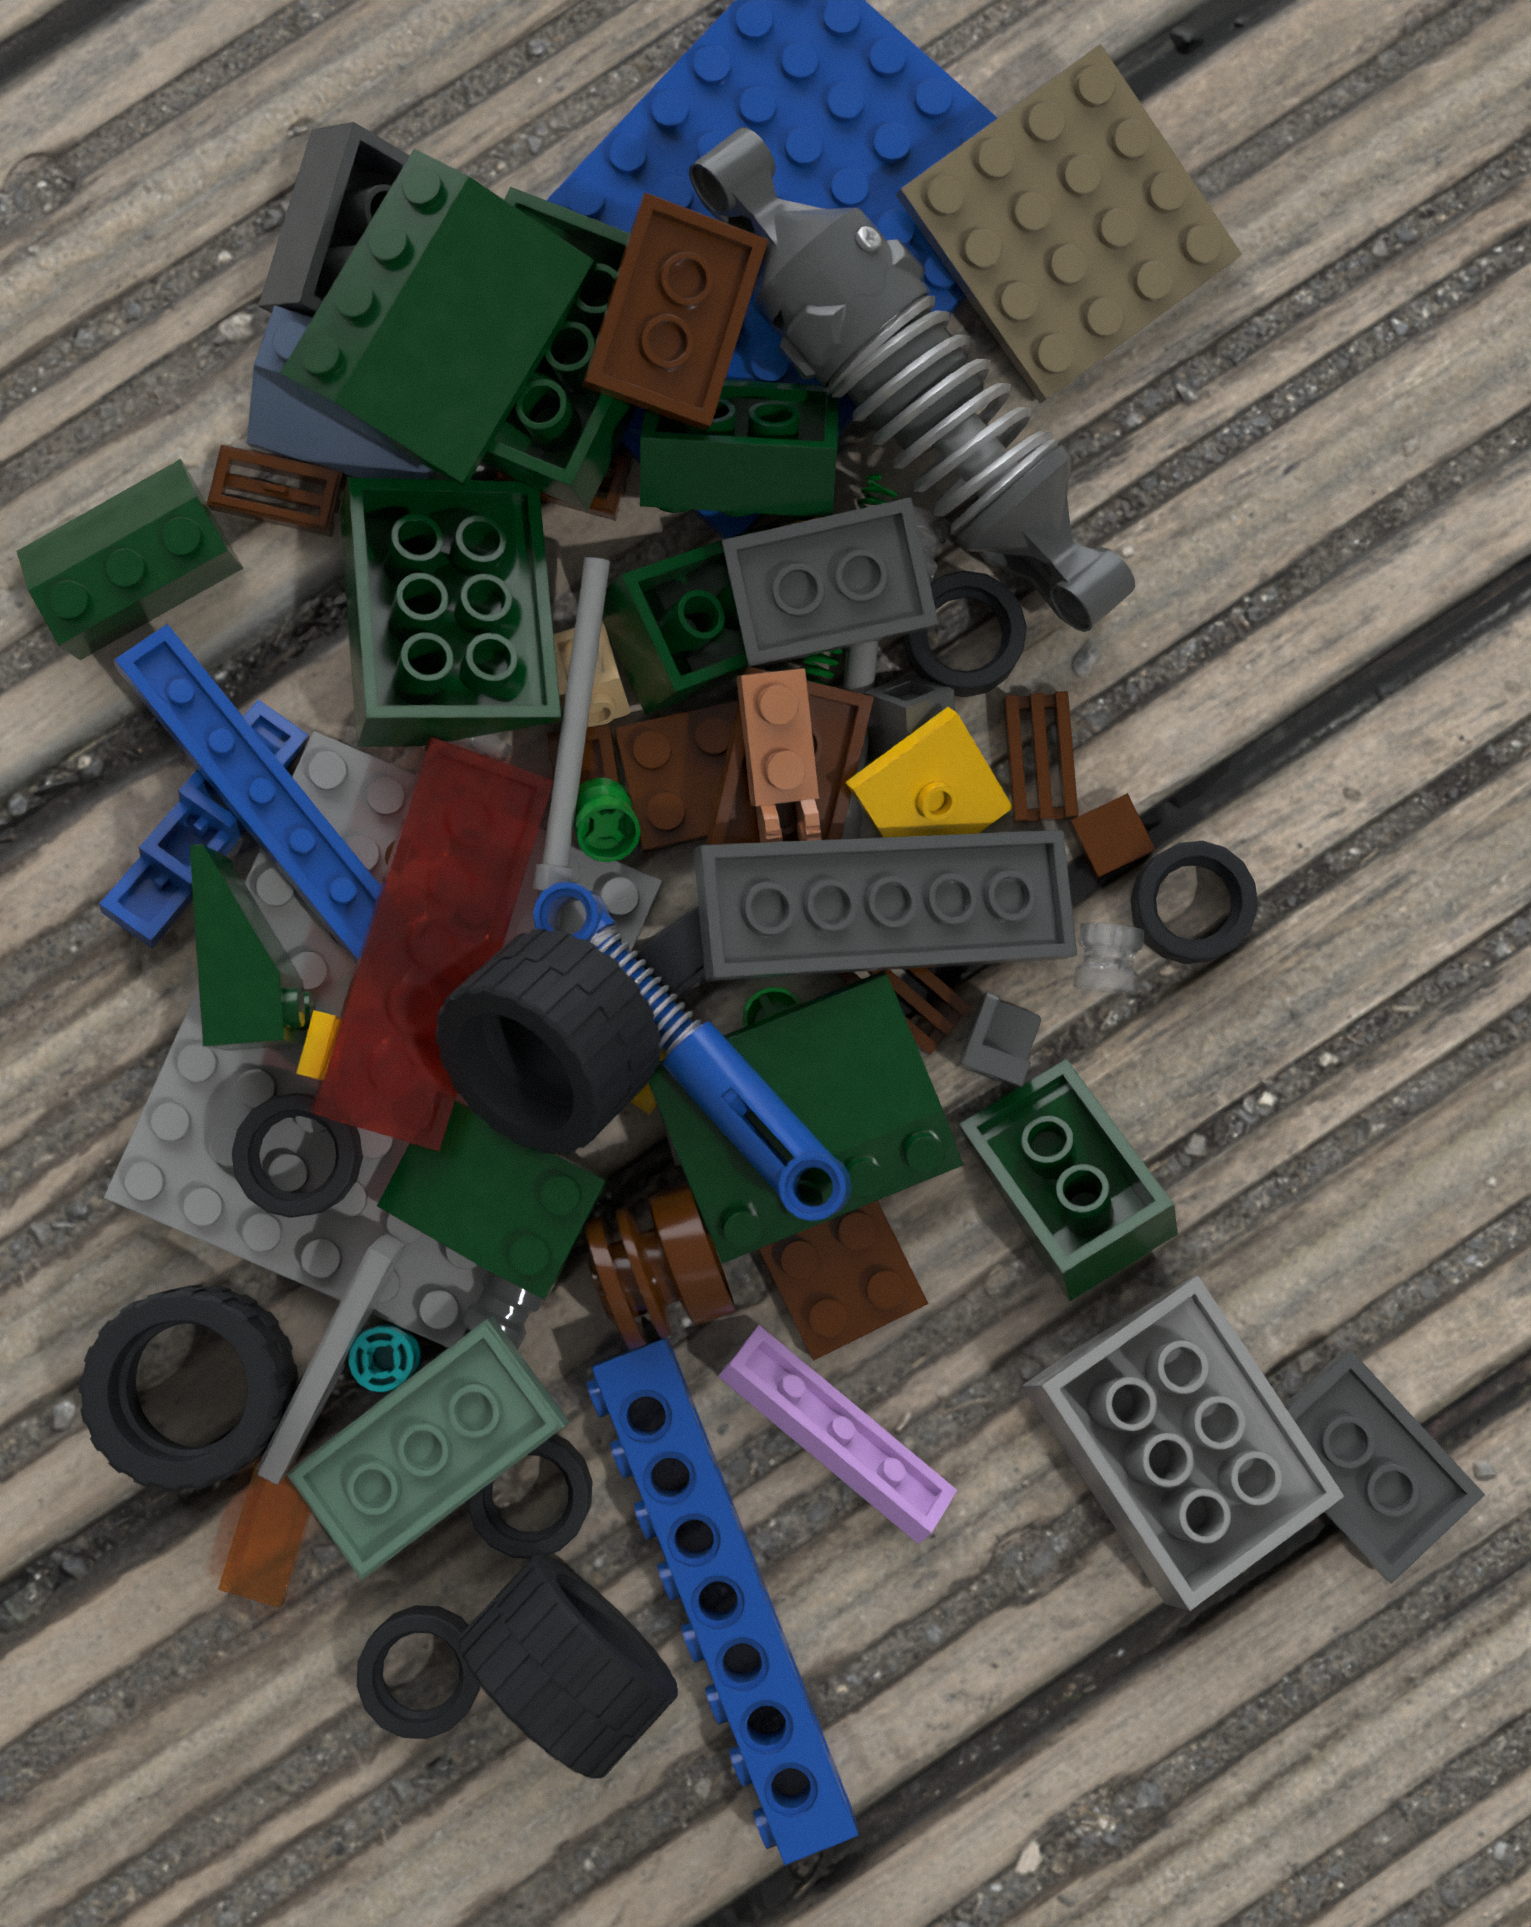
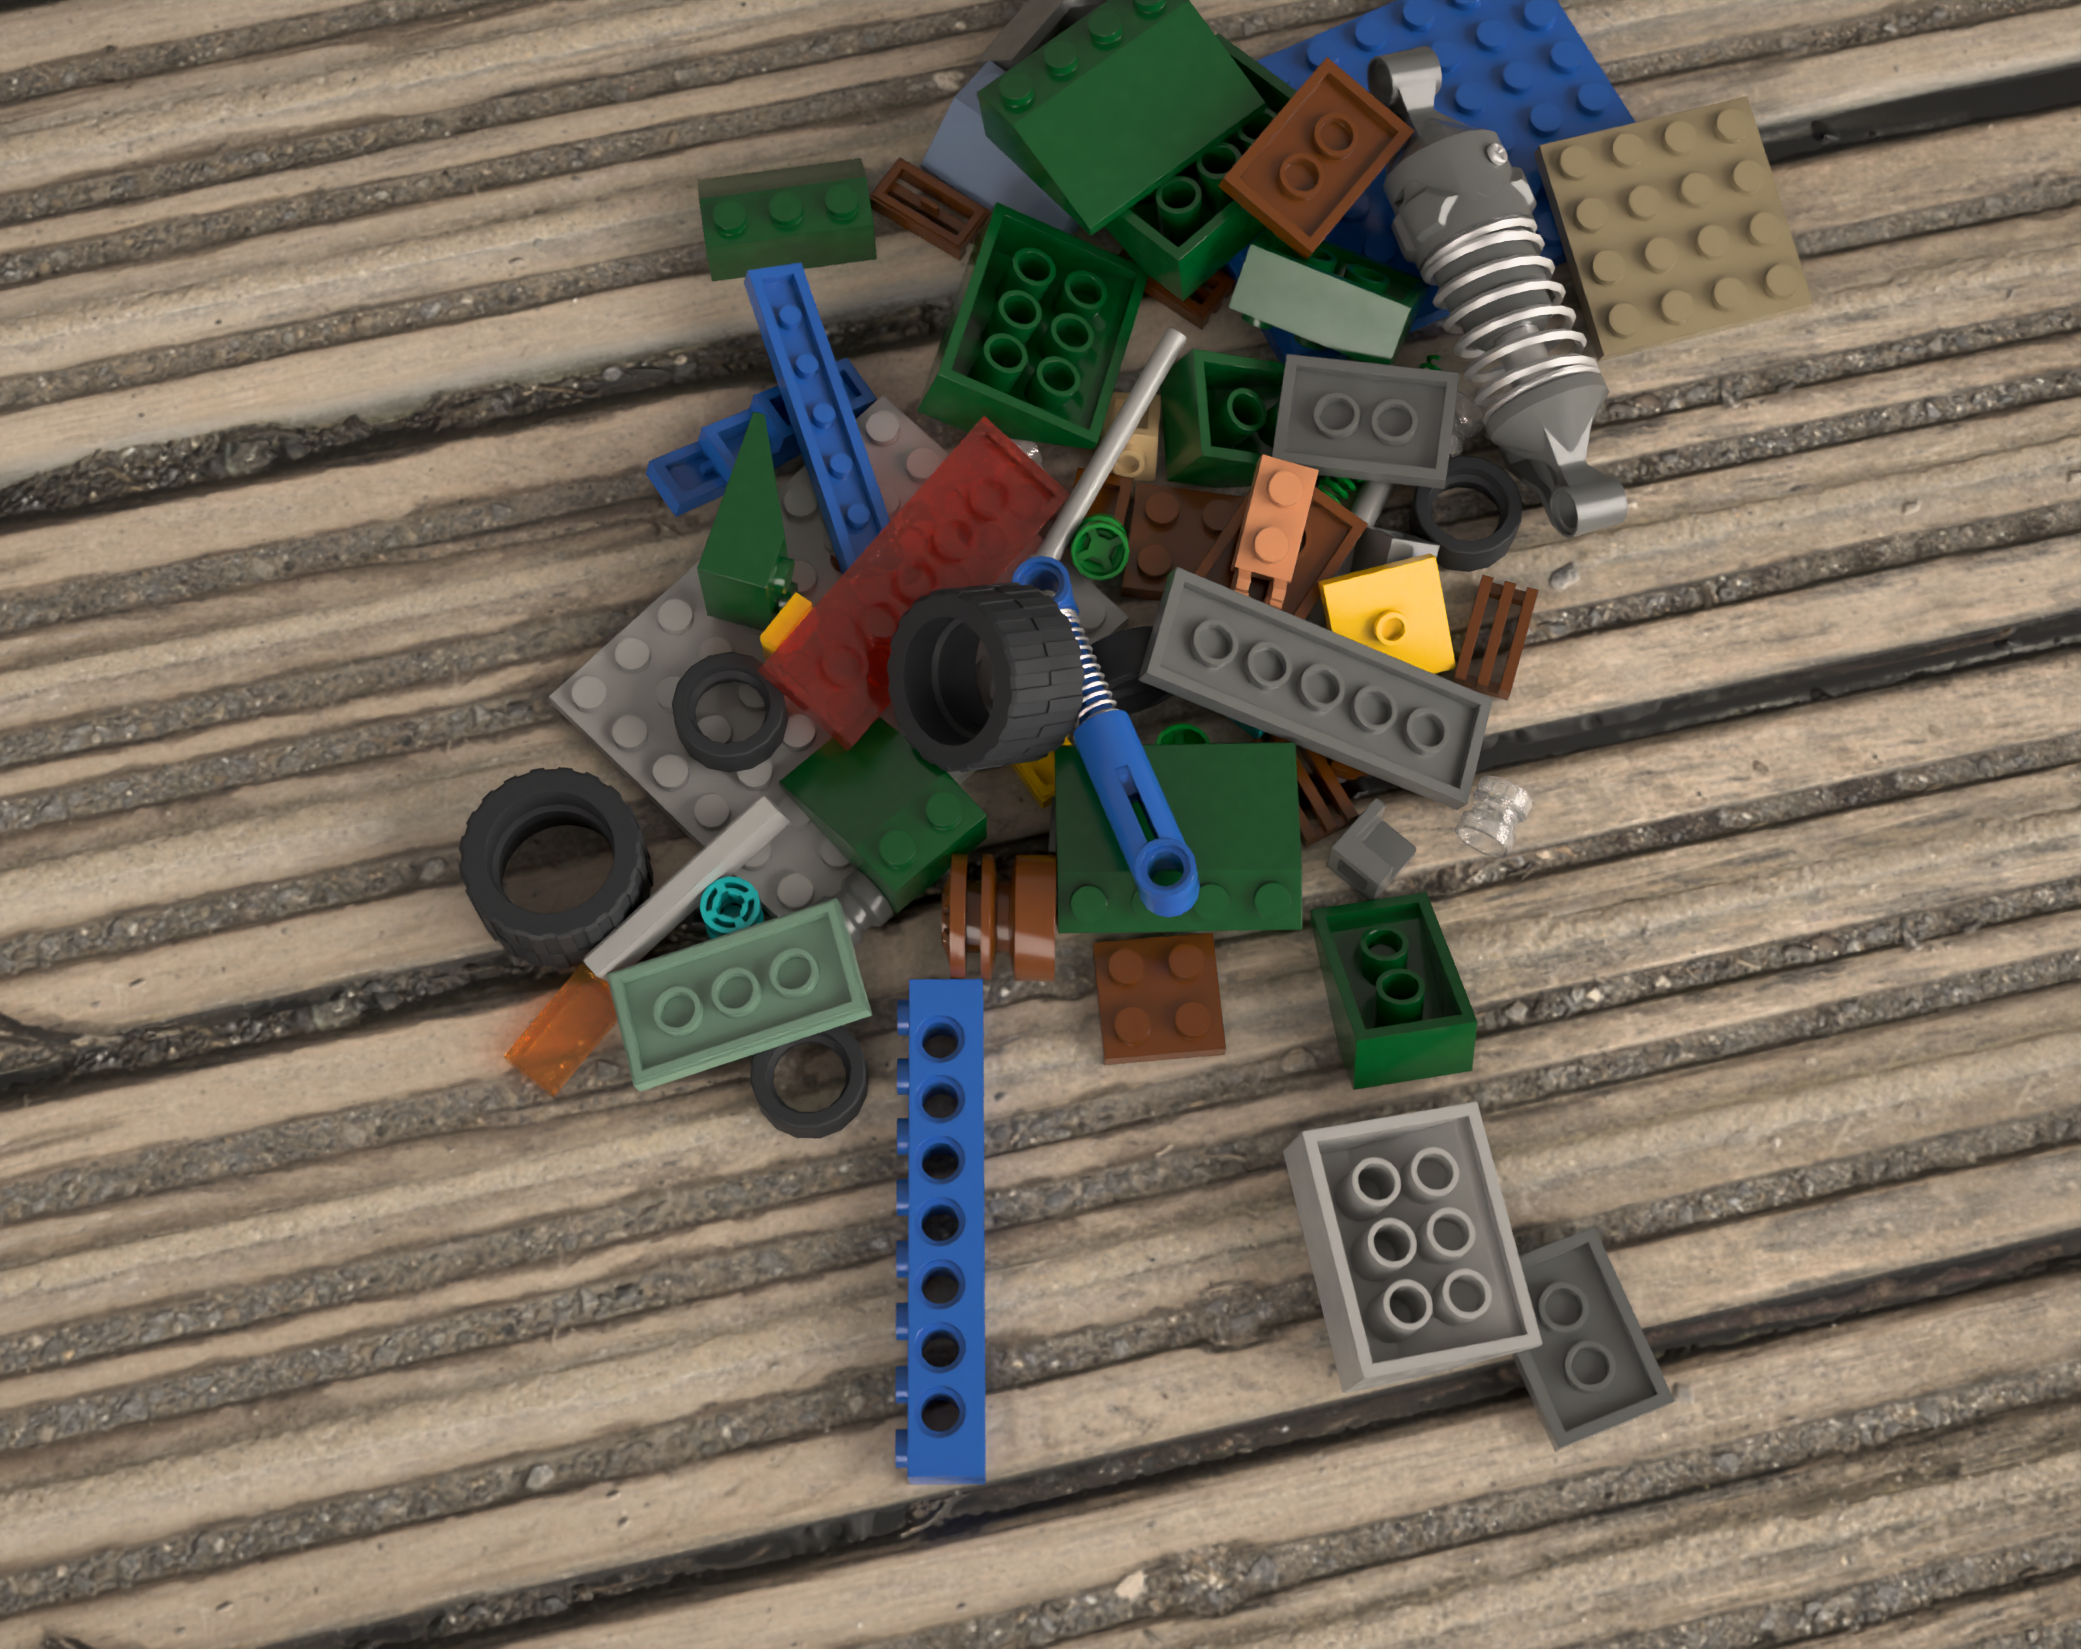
camera: 20 degrees right, 15 degrees down
black tyre [356,1605,481,1739] -> none
black tyre [459,1555,678,1779] -> none
lavender plate [718,1325,957,1544] -> none
reddish brown tile [1068,793,1155,880] -> none
black tyre [1130,840,1258,964] -> none

